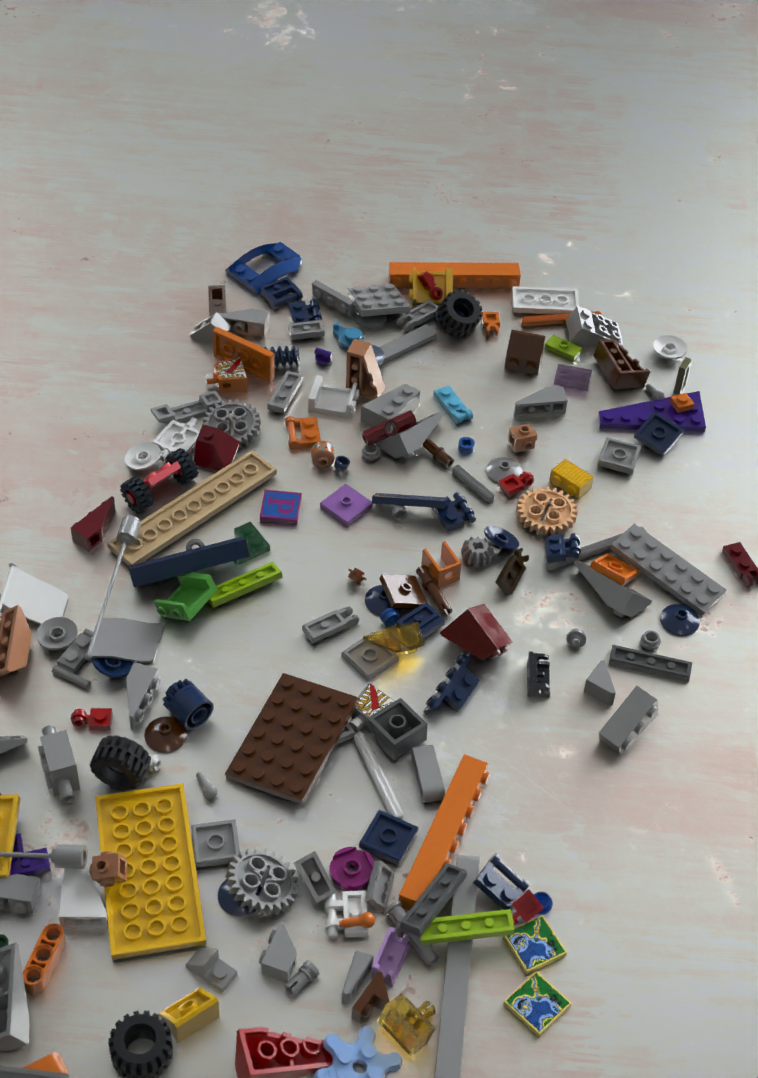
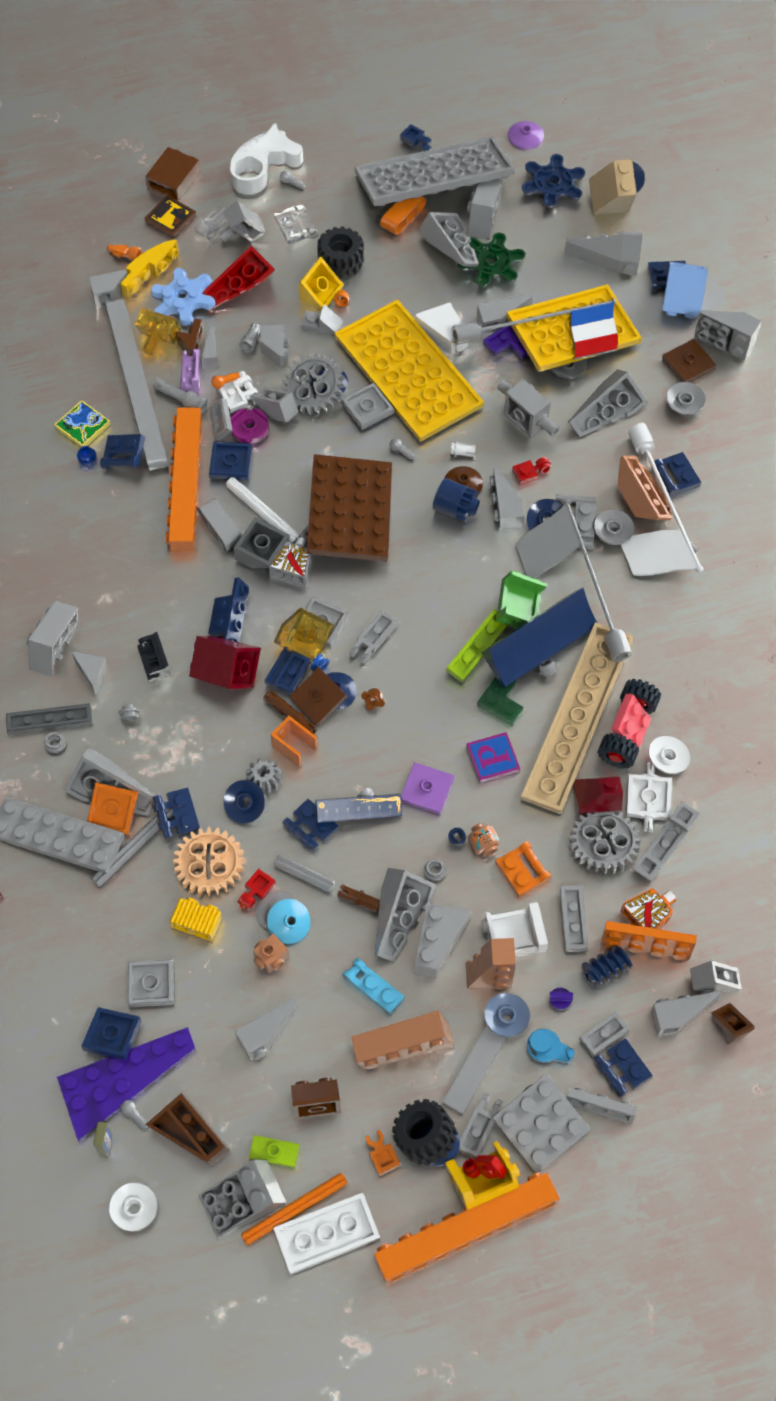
camera: 160 degrees right, 15 degrees up
orange beam [23,923,66,996] -> none
dark red slope [71,496,116,552] -> none
nougat brick [89,851,127,887] -> none
black tyre [90,735,151,790] -> none
blue wedge [225,242,302,295] -> none
dark blue plate [259,277,303,310] -> none
dark red piece [361,410,417,446] -> none
dark grey tile [400,863,467,937] -> none
lime plate [420,909,515,945] -> none
blue bush [458,437,475,455] -> none
dark brown plate [495,548,529,596] -> none
tile [503,971,572,1037] -> none
red plate [511,889,544,926] -> none
clear purple plate [554,364,592,391] -> none
dark blue dish [660,604,700,636] -> none
orange plate [669,393,694,413] -> none
none -> medium azure dish [267,899,311,944]
none -> orange hinge [334,290,350,307]
none -> nougat wedge [351,1010,454,1069]

